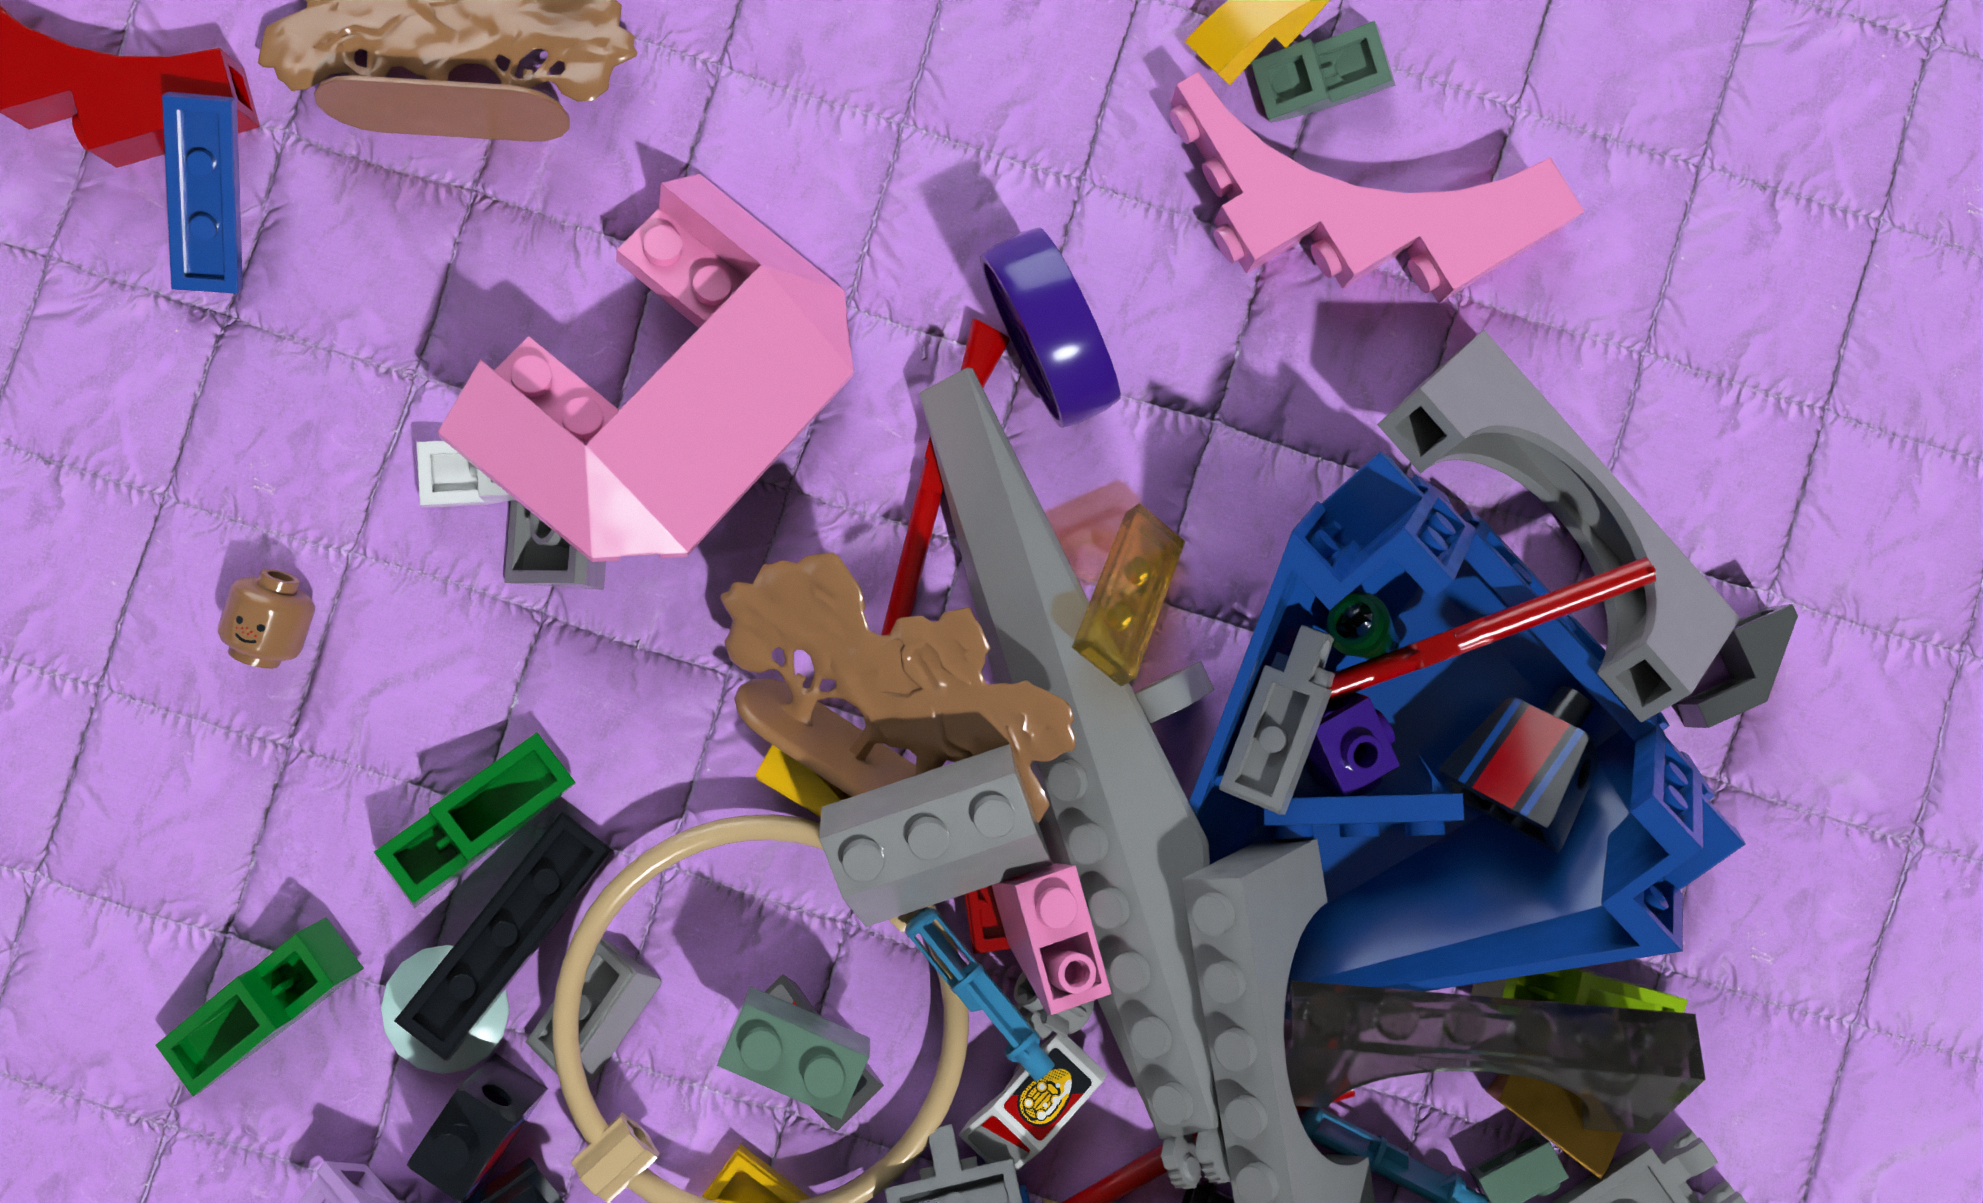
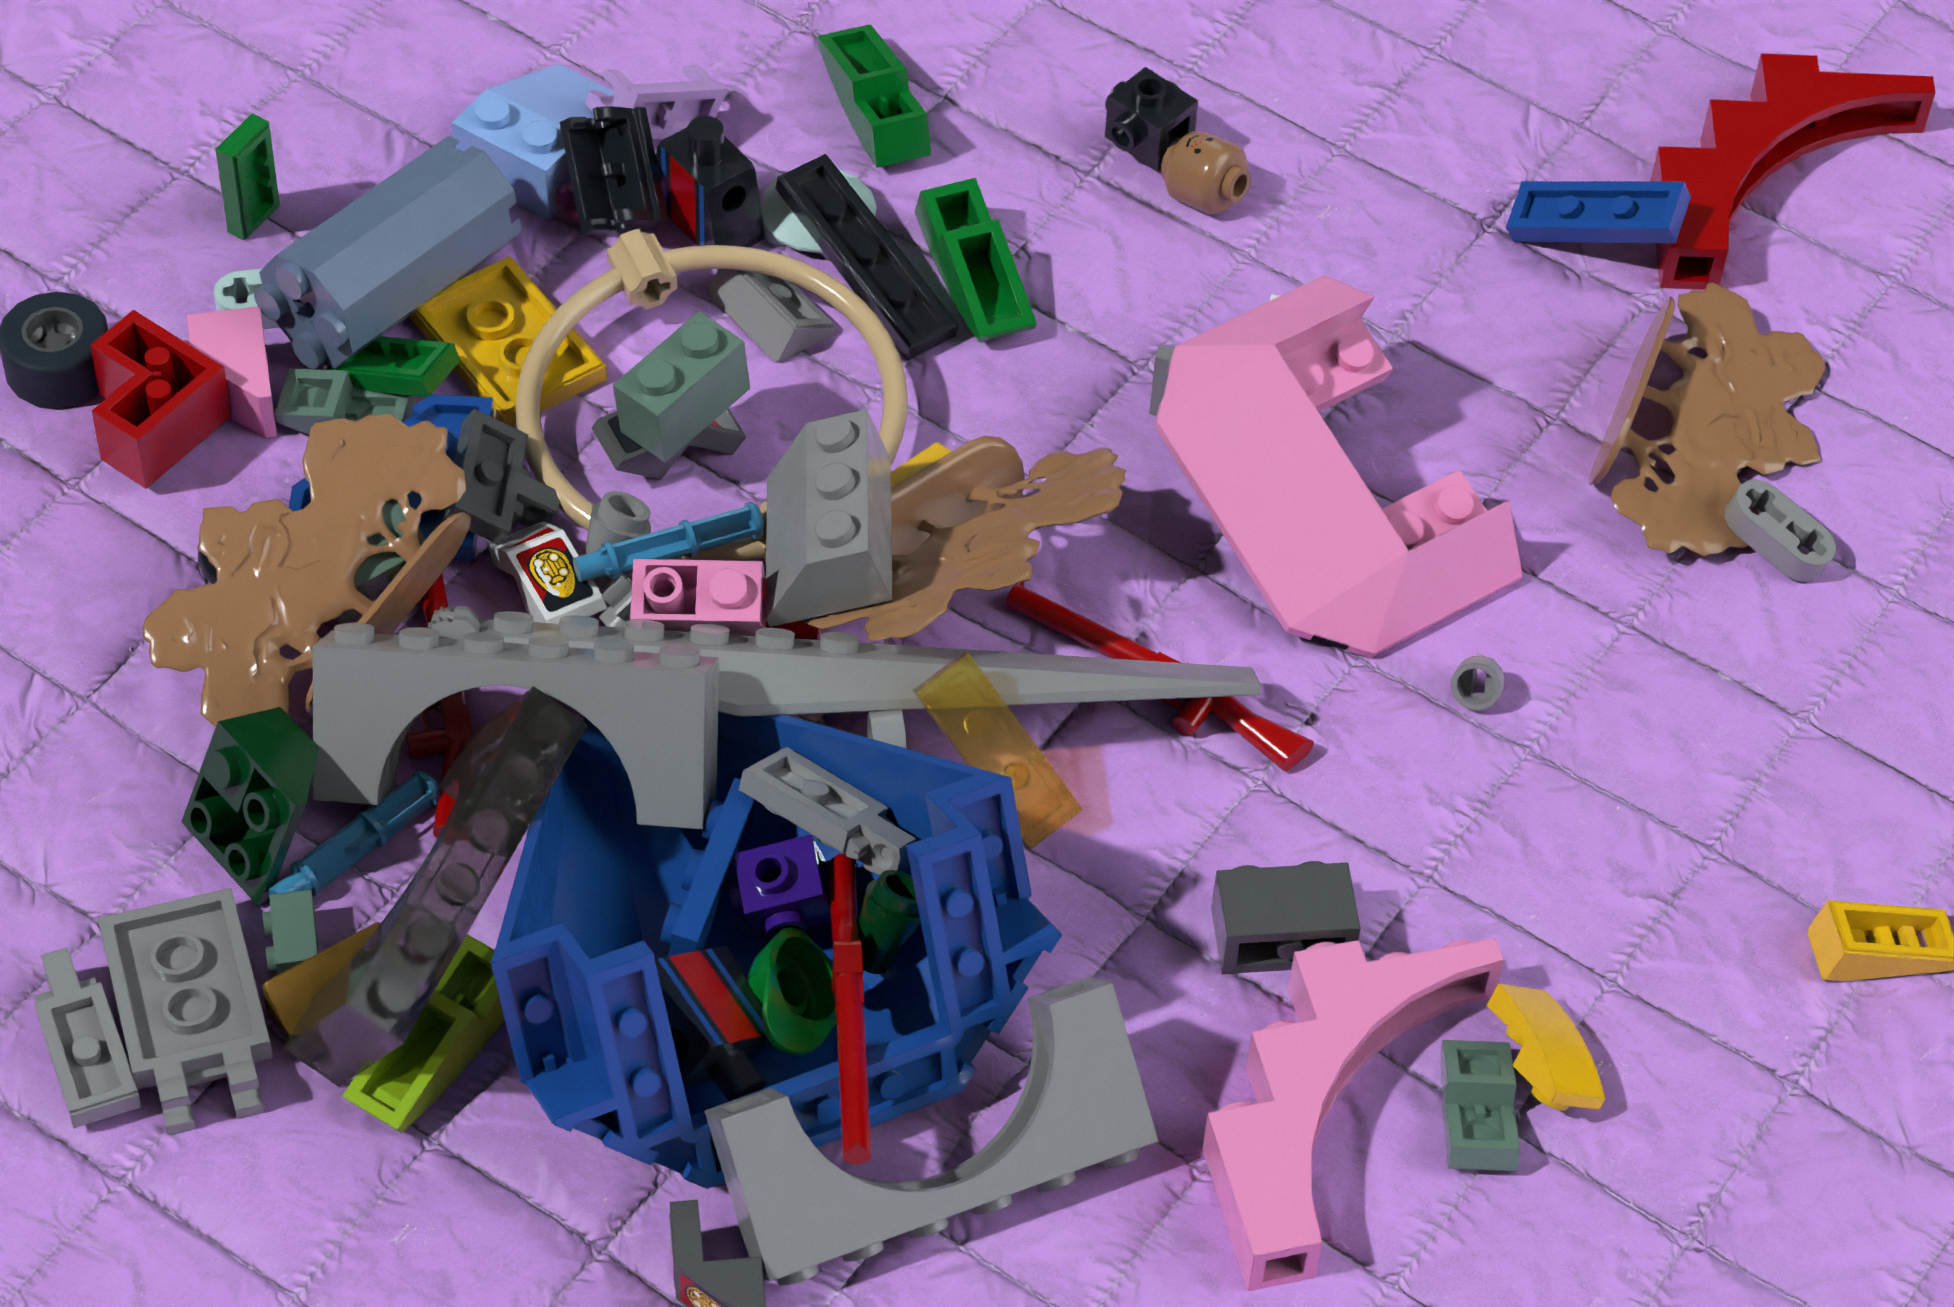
camera: 105 degrees right, 35 degrees down
dark purple piece [980,228,1121,428] -> none
none -> light grey cone [584,491,651,589]
none -> green piece [747,928,837,1055]
none -> black brick [1105,66,1198,171]
none -> dark grey brick [1211,861,1361,974]
none -> light grey hinge [1451,655,1504,711]

